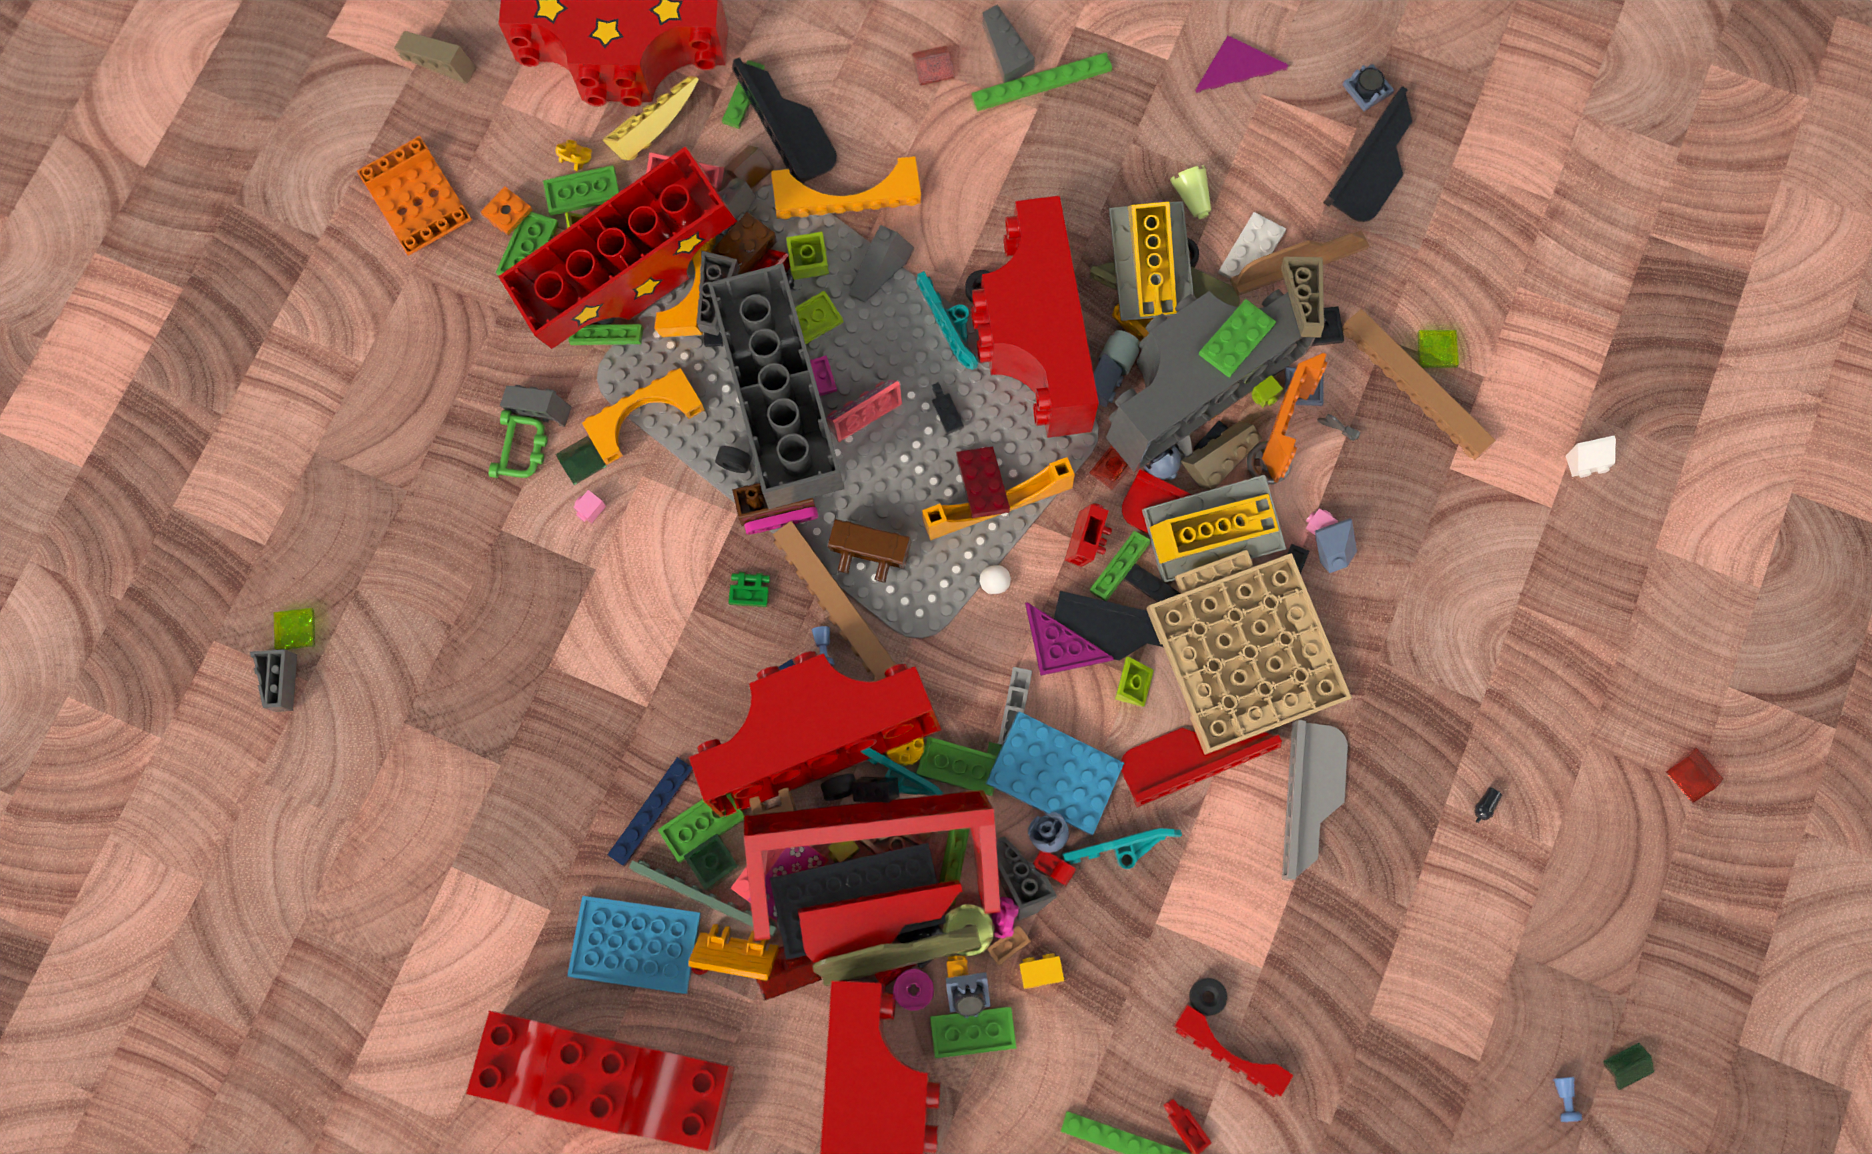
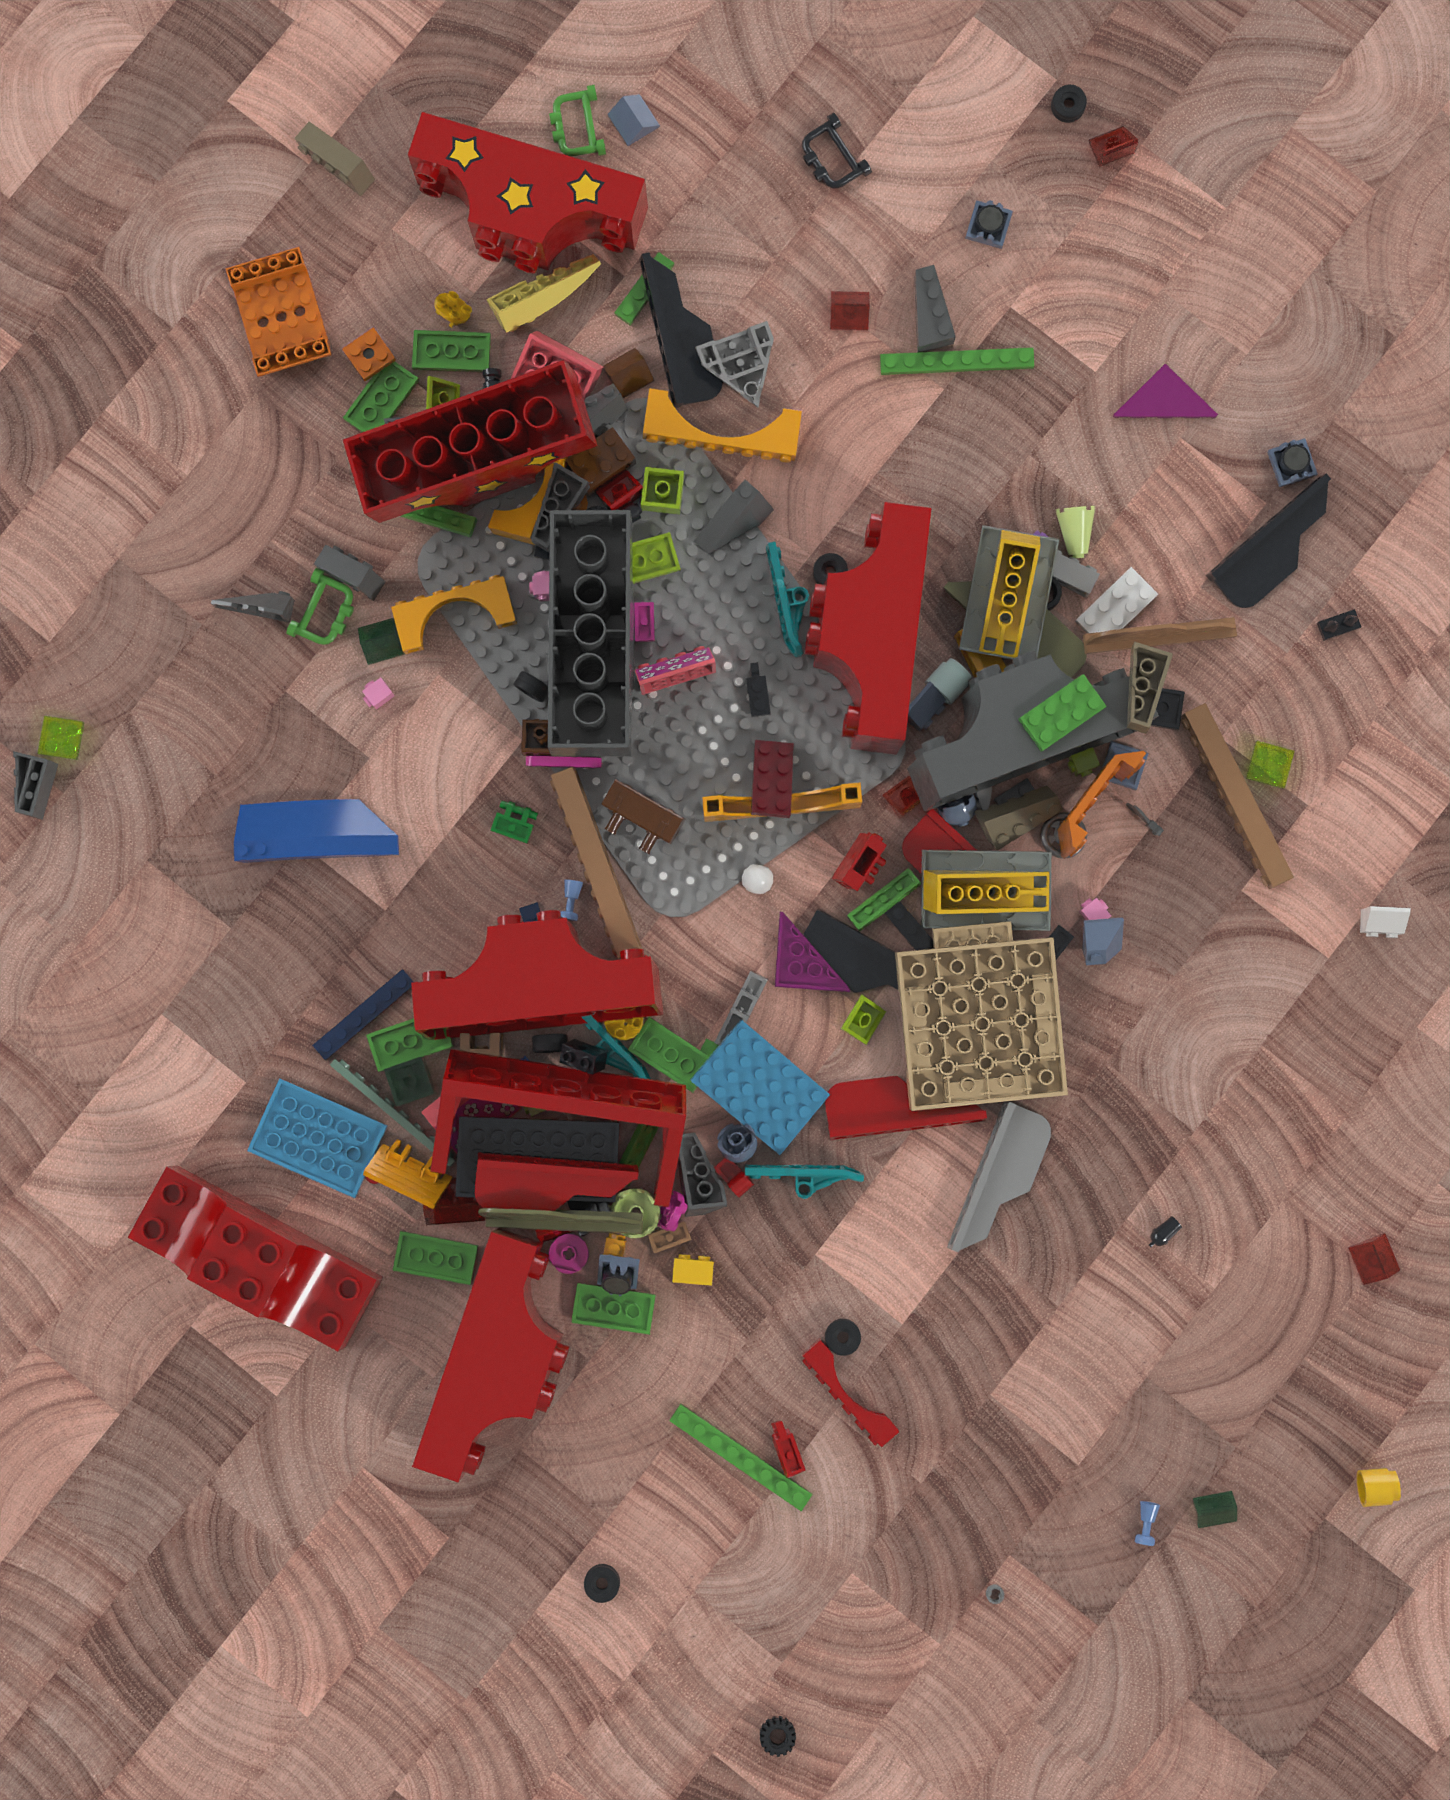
camera: 15 degrees right, 10 degrees up
none -> dark grey wedge [211,591,295,623]
none -> blue slope [234,799,399,863]
none -> bright green plate [393,1231,479,1285]
none -> bright pink brick [529,571,549,601]
none -> light grey wedge [695,321,774,408]
none -> light grey brick [1053,550,1100,598]
none -> black tile [1317,609,1361,641]
none -> yellow piece [1357,1468,1401,1507]

